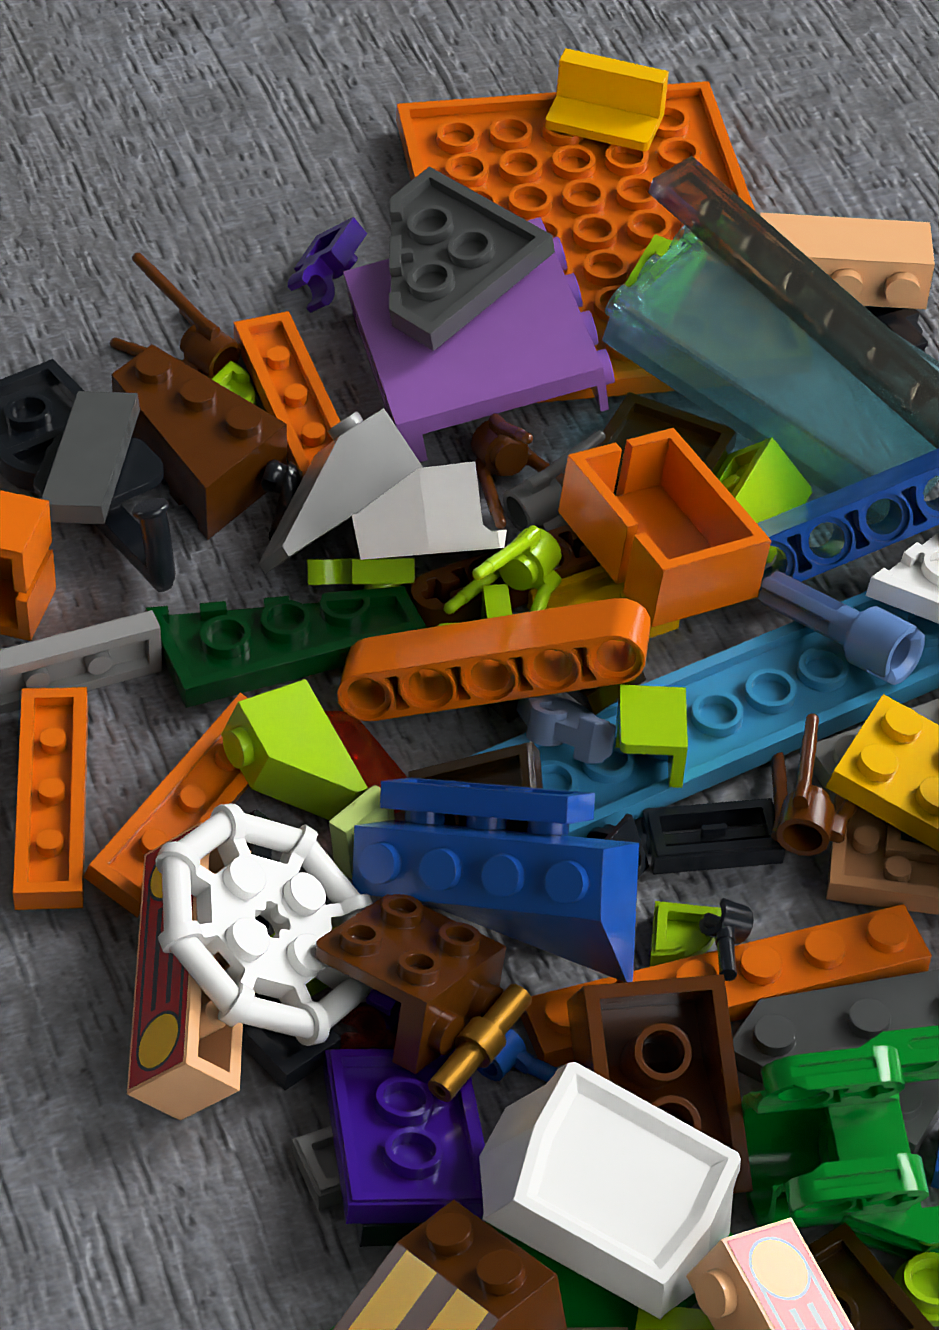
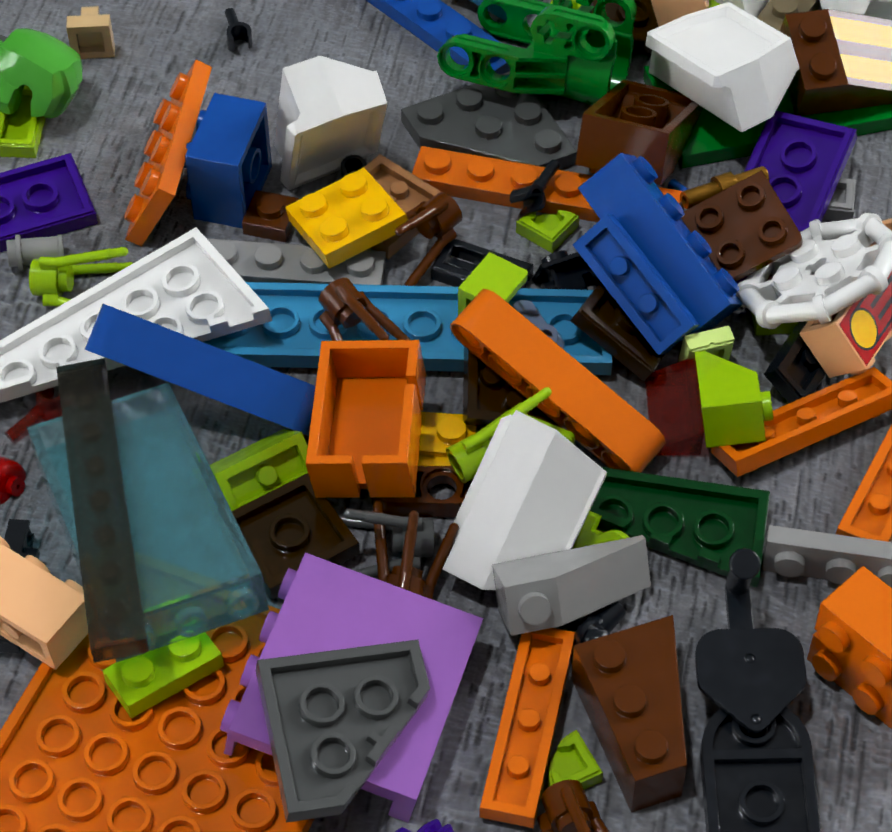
camera: 145 degrees left, 5 degrees up
dark grey tile [41,391,140,524] -> none
medium blue piece [759,571,925,685] -> none
none -> reddish brown plant [319,277,411,341]

